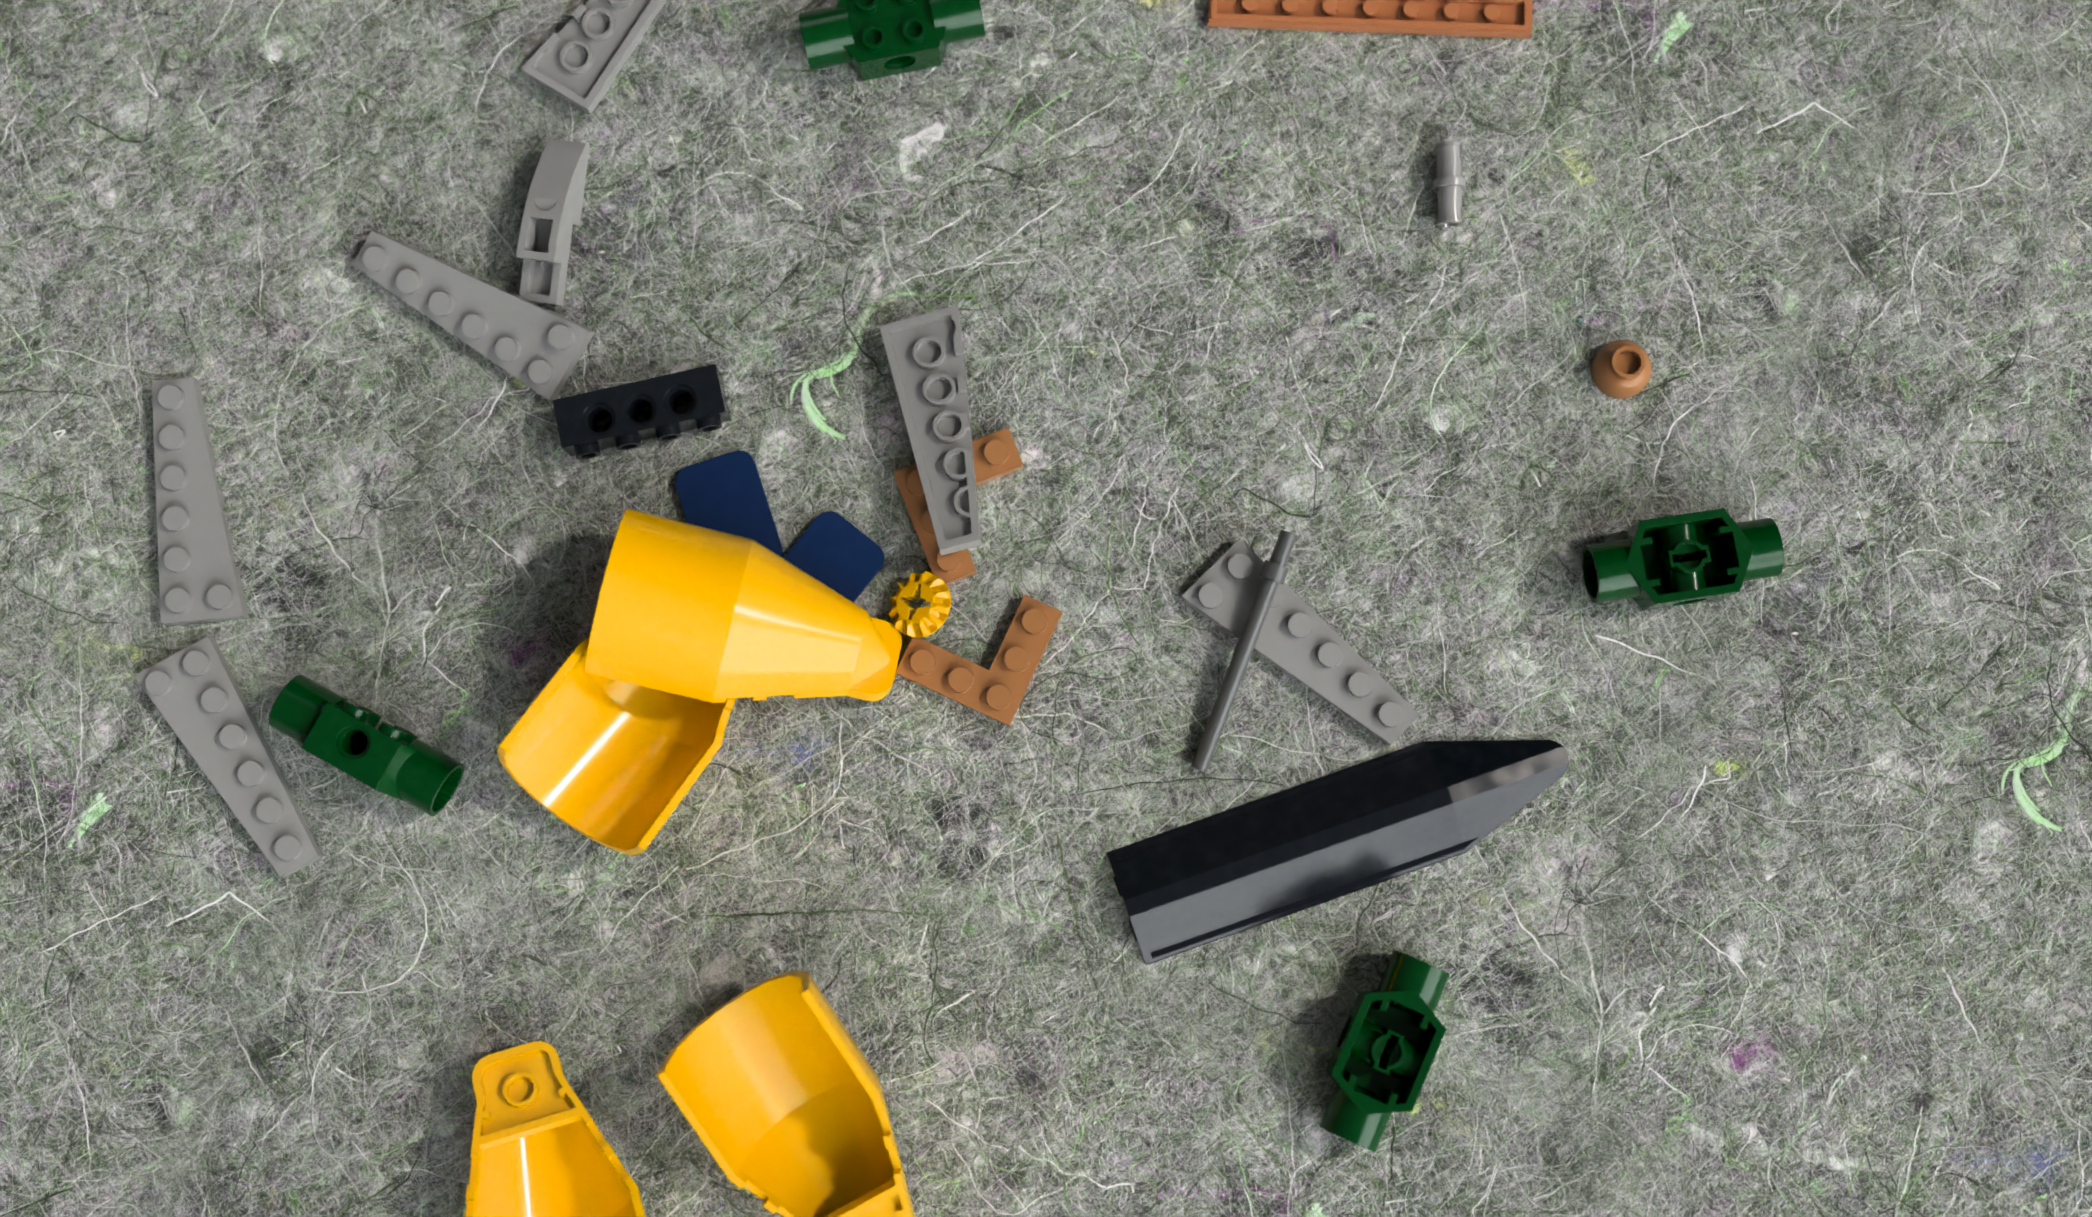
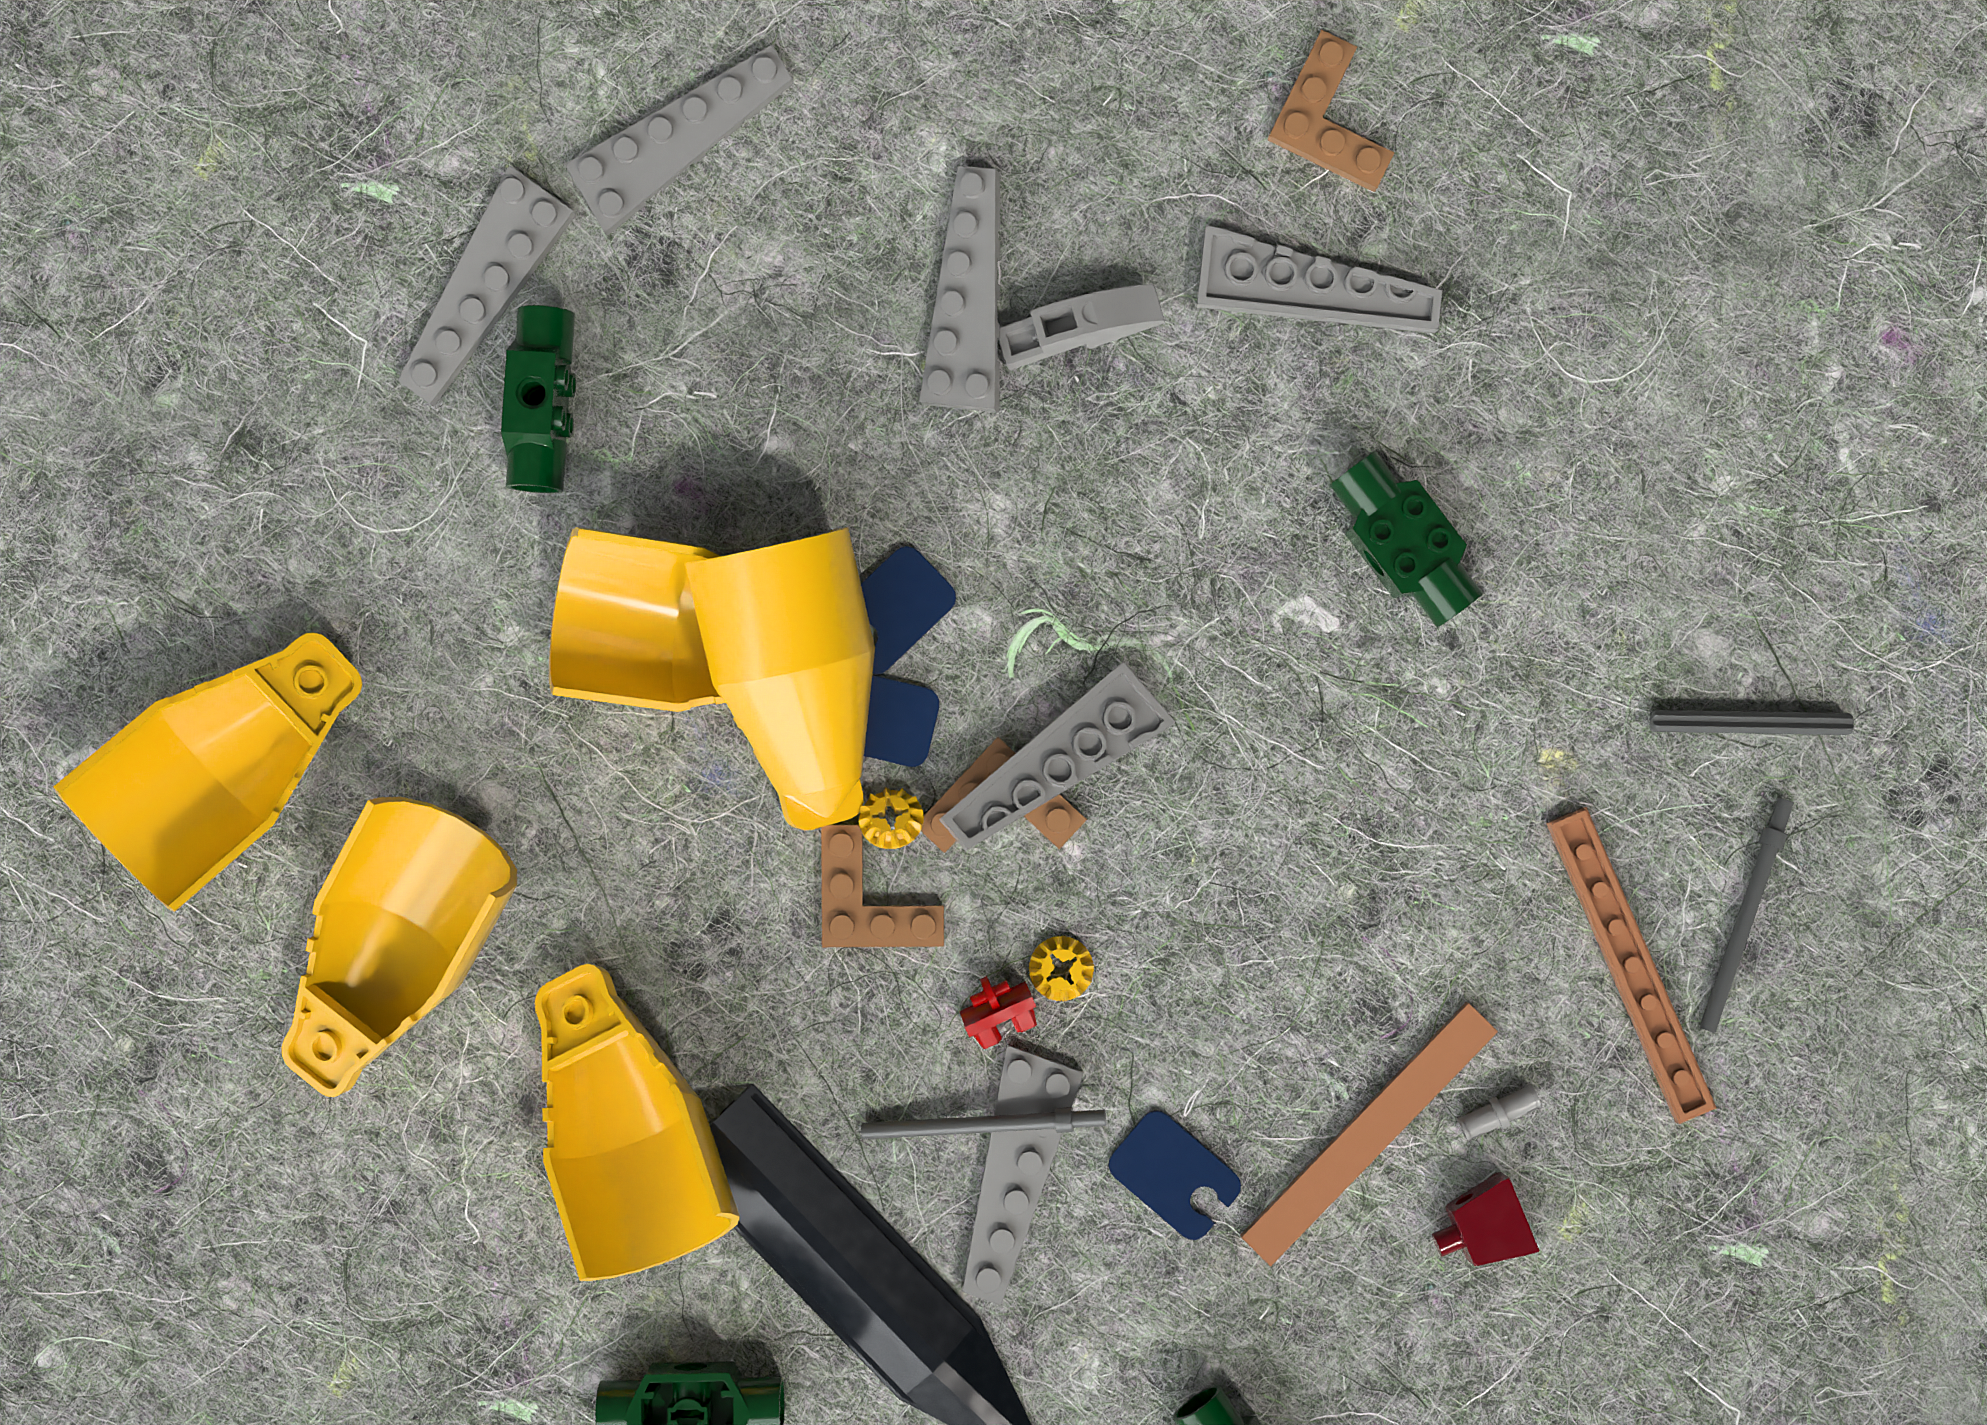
camera: 60 degrees right, 5 degrees up
black brick [552,364,732,459] -> none
medium nougat piece [1591,340,1652,399] -> none
none -> yellow windscreen [534,964,740,1281]
none -> red hips [959,976,1037,1049]
none -> yellow gear [1029,936,1094,1002]
none -> dark blue piece [1108,1110,1241,1240]
none -> nougat tile [1240,1002,1498,1267]
none -> dark red torso [1432,1172,1540,1266]

